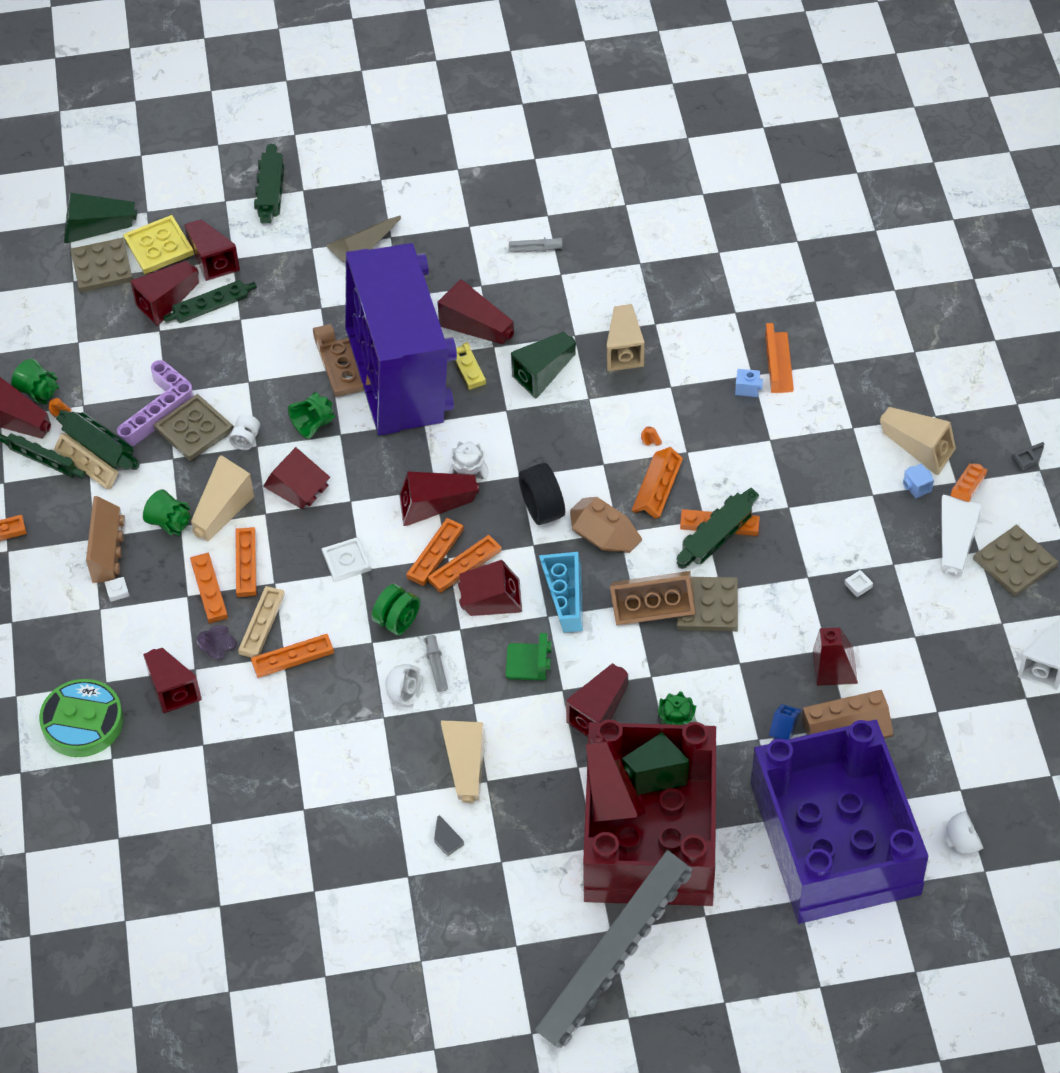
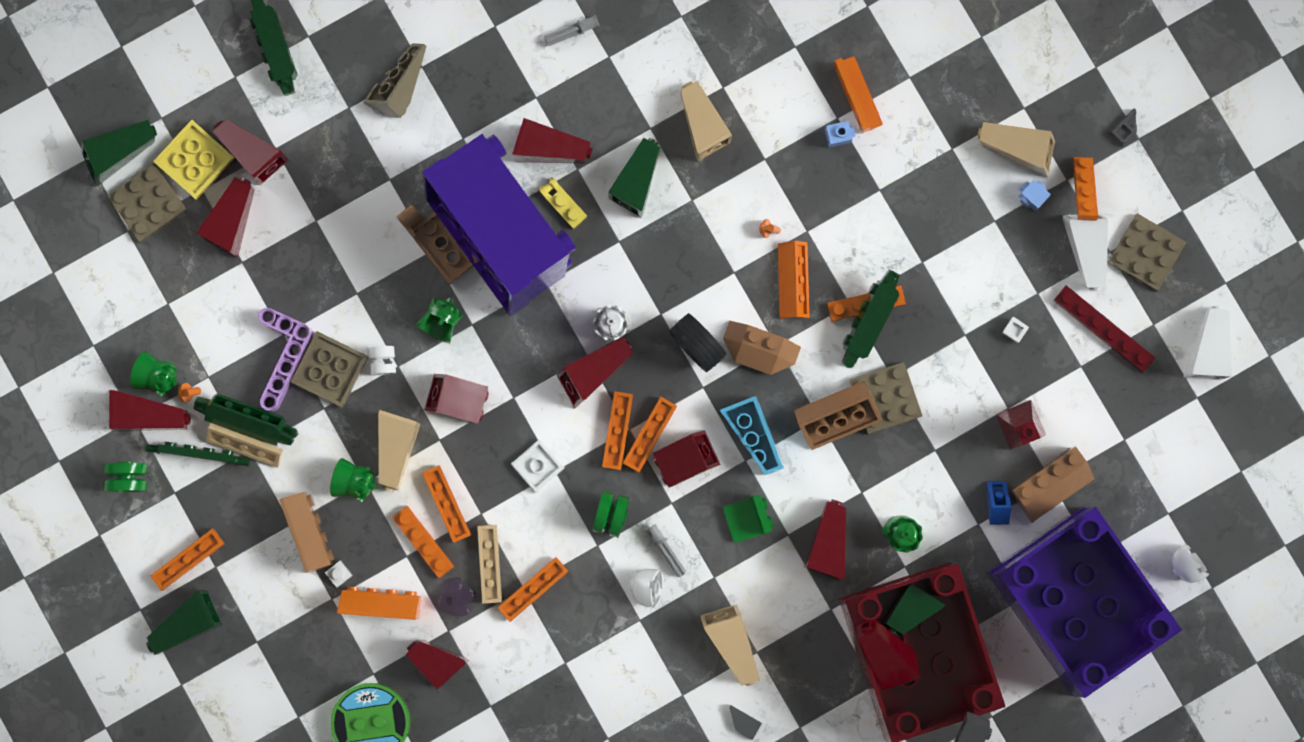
camera: 25 degrees left, 30 degrees up
dark green plate [163,280,257,324] -> none
none -> orange slope [337,586,421,620]
none -> dark red plate [1053,285,1156,373]

